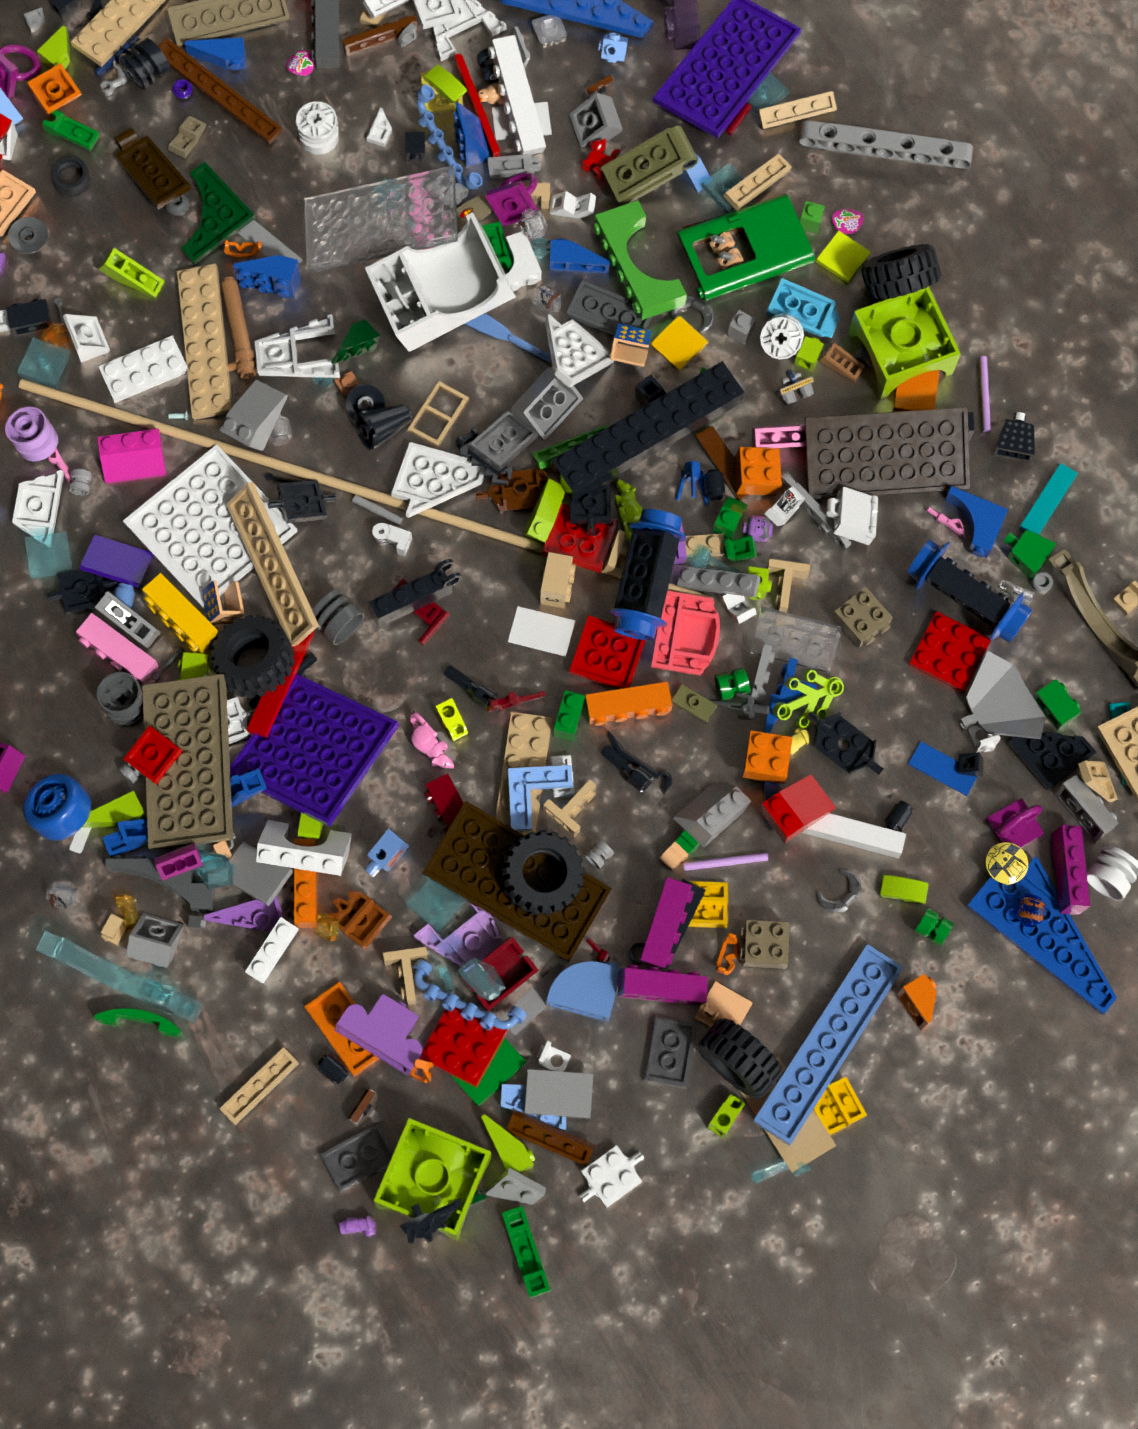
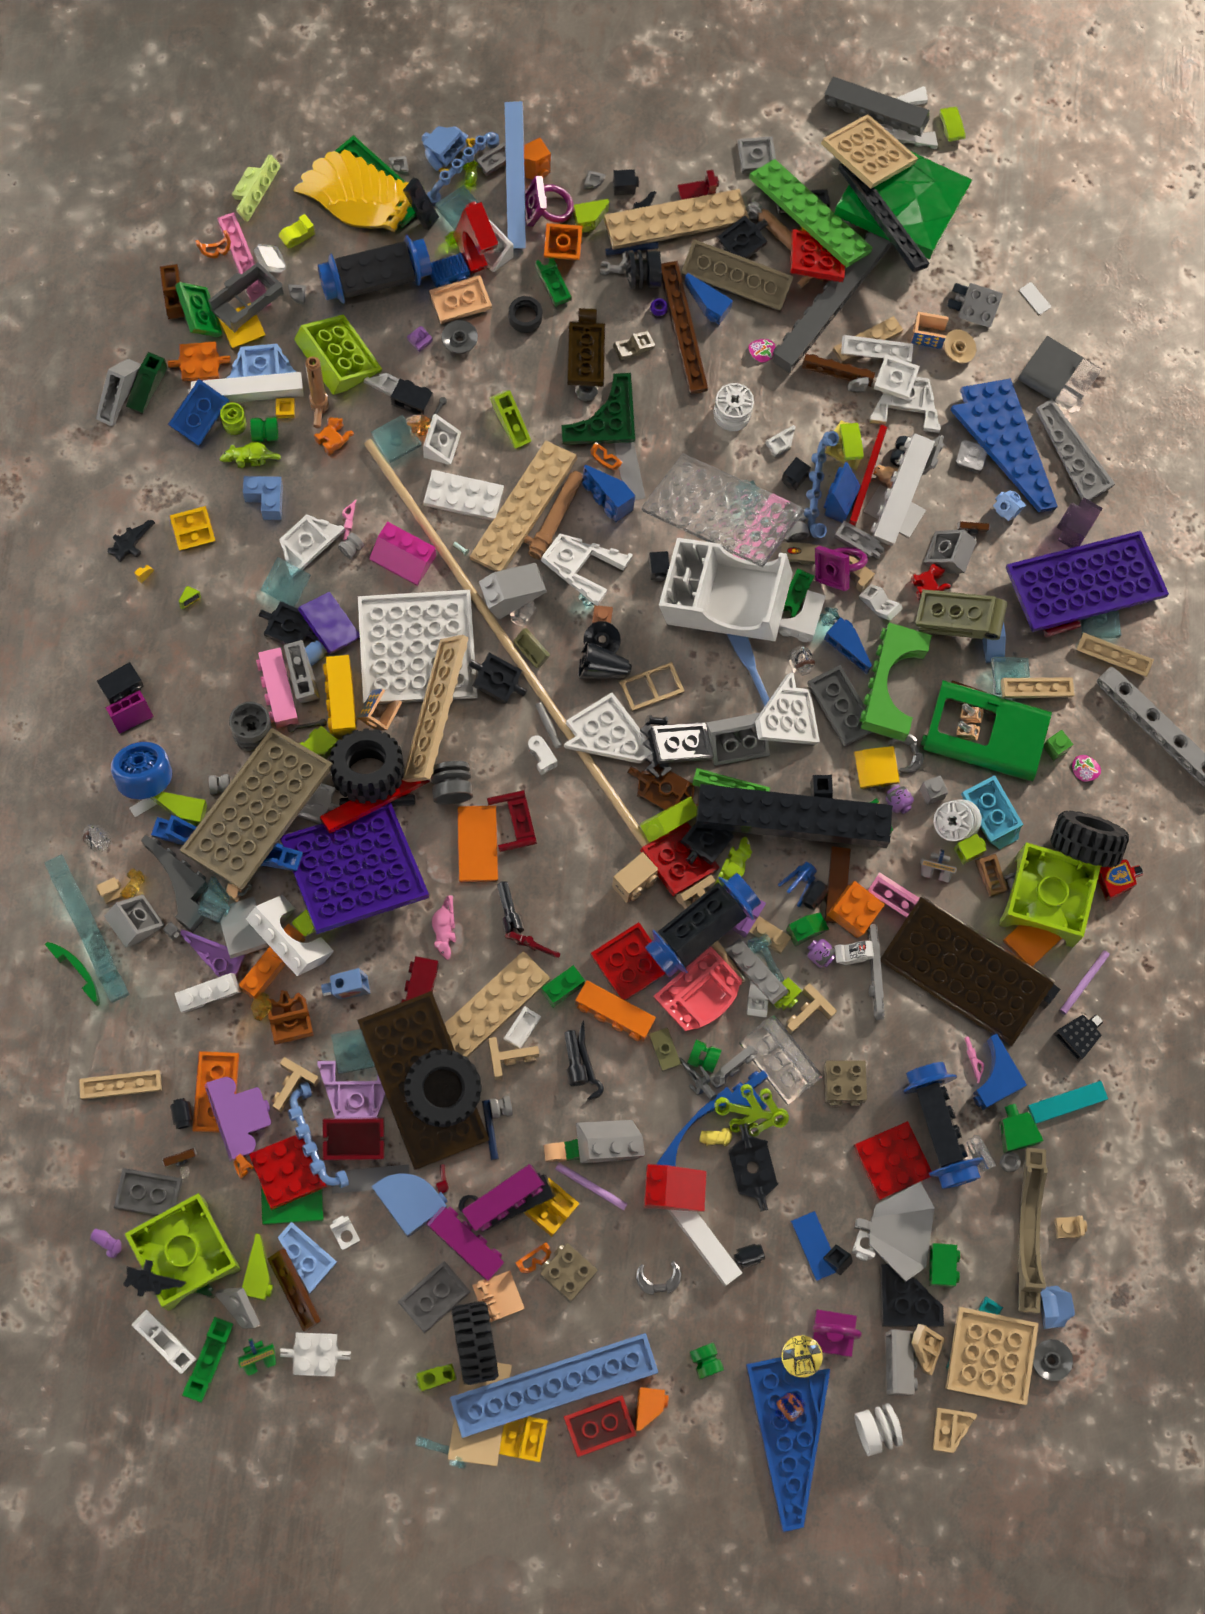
camera: 35 degrees right, 0 degrees up
lavender wheel [5,407,58,461] -> none
red tile [123,725,183,785] -> none
magenta brick [154,842,203,881] -> none
black hinge [265,473,306,483] -> none
dark green slope [331,319,381,364] -> none
black hinge [369,559,462,628] -> none
neon yellow leg [435,698,468,741] -> none
clear light blue tile [438,967,454,993] -> none
clear light blue slope [458,958,506,1000] -> none
white sticker [508,606,575,656] -> none
light blue plate [508,765,573,832] -> none
clear head [518,208,548,240] -> none
light grey tile [525,1069,593,1119] -> none
piece [610,324,652,367] -> none
green bracket [723,536,757,563] -> none
orange brick [743,731,793,784] -> none
neon yellow tile [816,231,871,283] -> none
white piece [827,487,878,545] -> none
lime slope [880,875,929,904] -> none
magenta brick [1051,825,1090,915] -> none
none -> white arch [131,1309,196,1374]
none -> green hips [238,1338,276,1376]
none -> orange tile [458,805,498,882]
none -> dark blue bar [482,1100,499,1160]
none -> olive plate [513,628,550,669]
none -> red brick [563,1395,636,1458]
none -> black brick [648,551,670,582]
none -> medium lavender head [886,785,914,814]
none -> torso [1098,859,1143,902]

